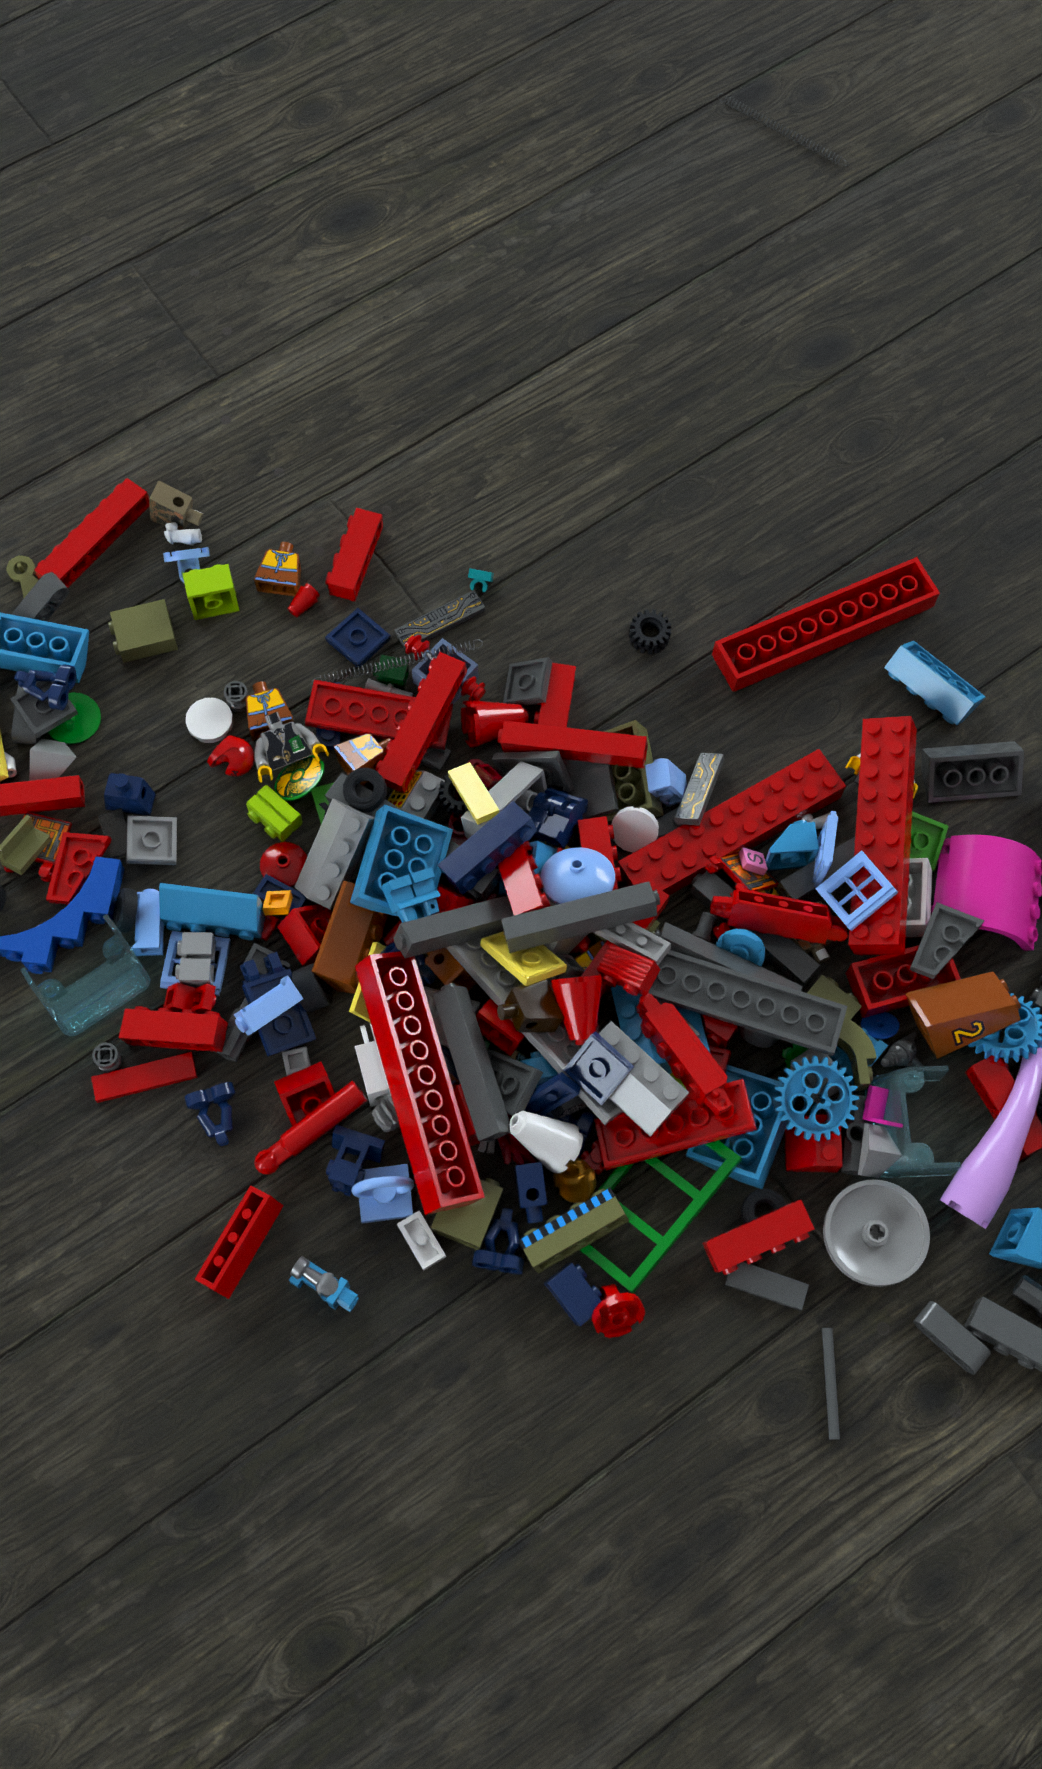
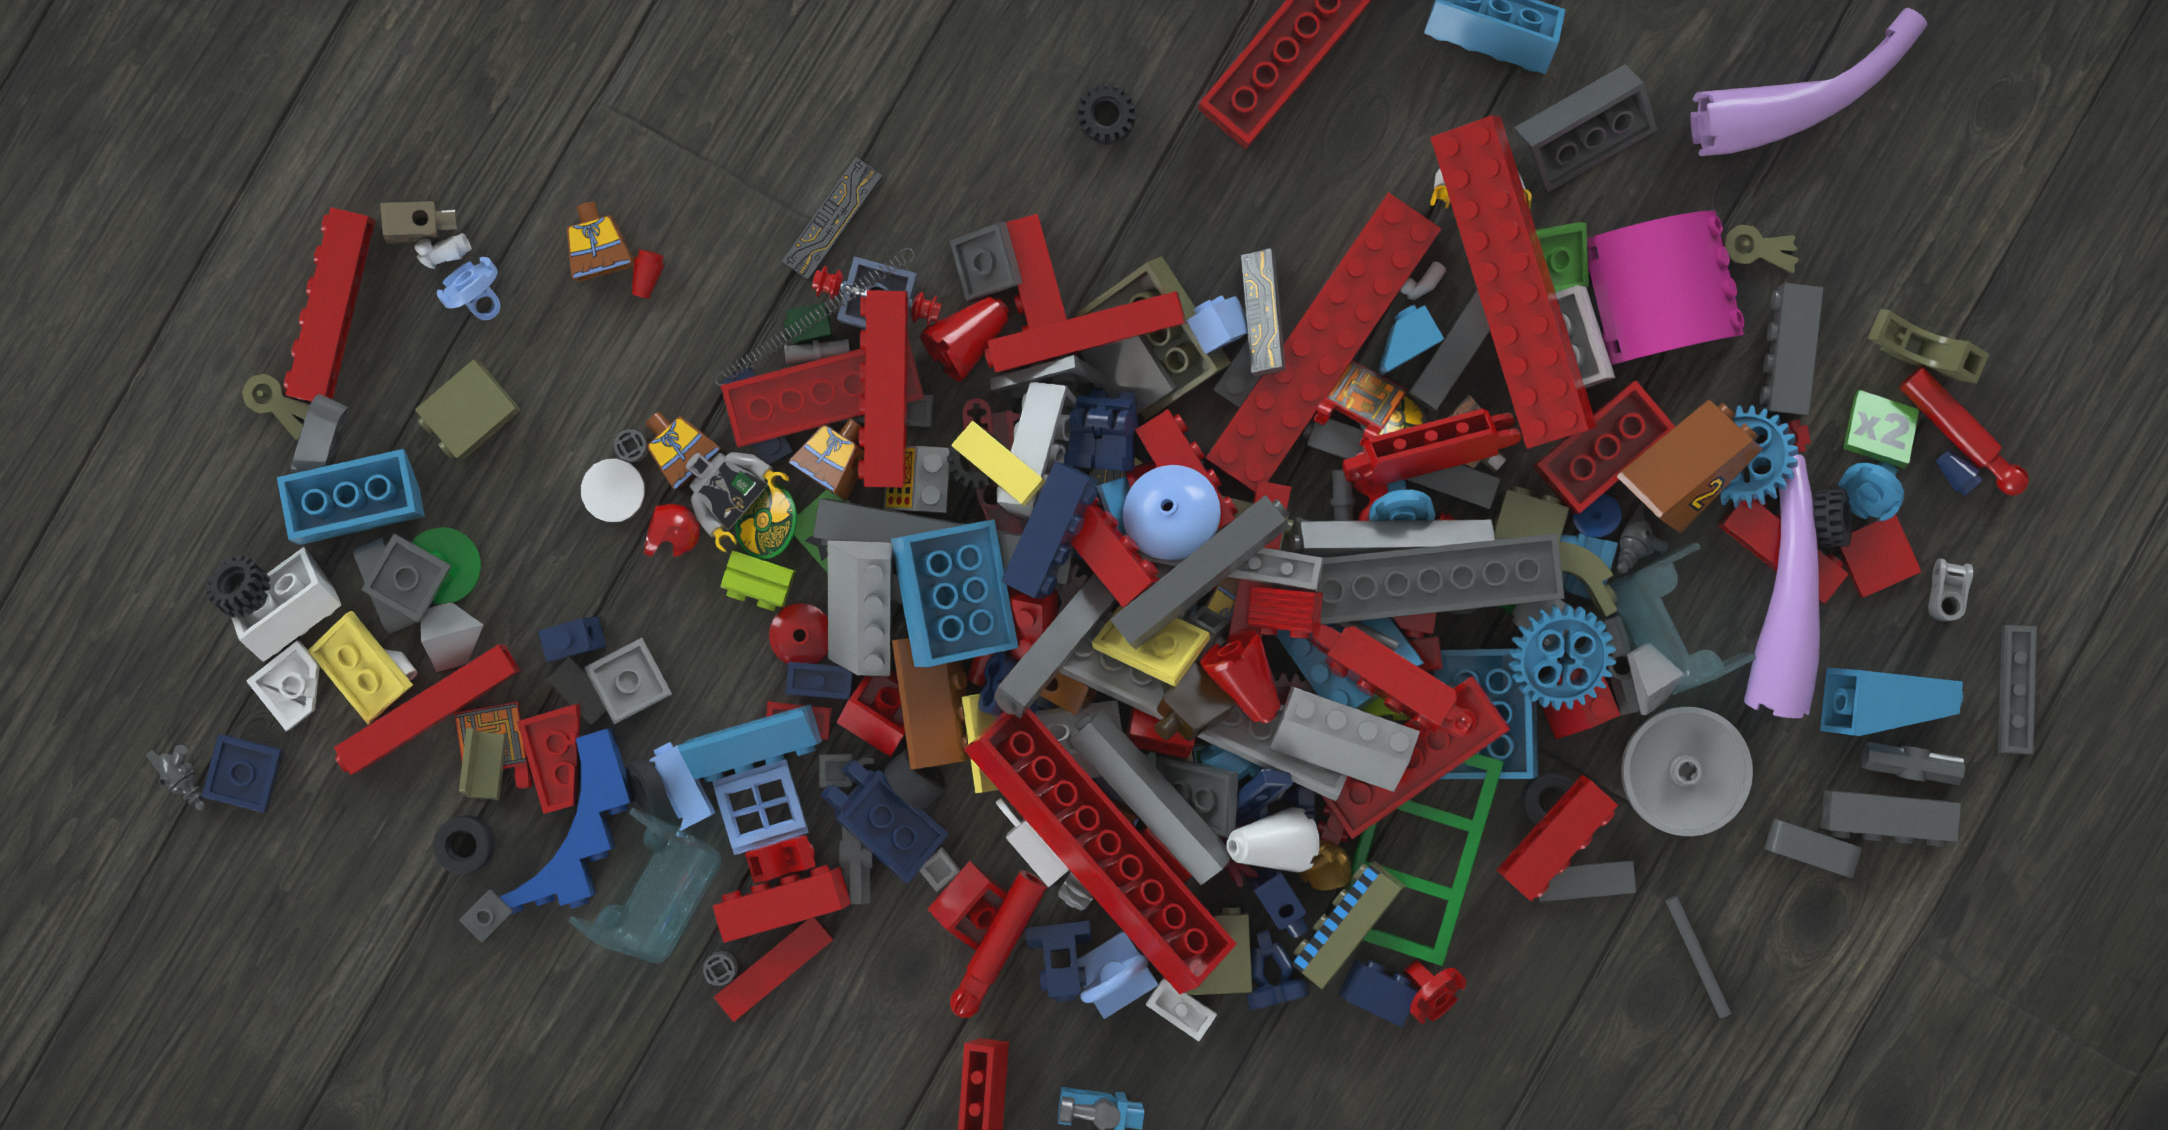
camera: 25 degrees left, 20 degrees up
dark blue piece [14,664,77,710] -> none
light grey piece [175,932,216,988] -> none
lime brick [182,564,240,620] -> none
dark blue piece [184,1082,236,1146] -> none
light blue window [234,975,303,1036] -> none
light orange plate [262,890,293,915] -> none
red brick [325,508,383,601] -> none
dark blue tile [325,608,391,668] -> none
black tyre [343,768,387,812] -> none
dark azure hips [381,867,441,923] -> none
teal tile [468,568,494,592] -> none
dark red tile [474,764,503,787] -> none
tile [563,1031,635,1106] -> none
white tile [611,806,659,853] -> none
bright pink tile [738,847,768,875] -> none
light blue piece [812,811,838,888] -> none
light blue piece [816,850,898,931] -> none
dark pink bracket [862,1085,903,1128] -> none
dark grey wing [910,902,984,979] -> none

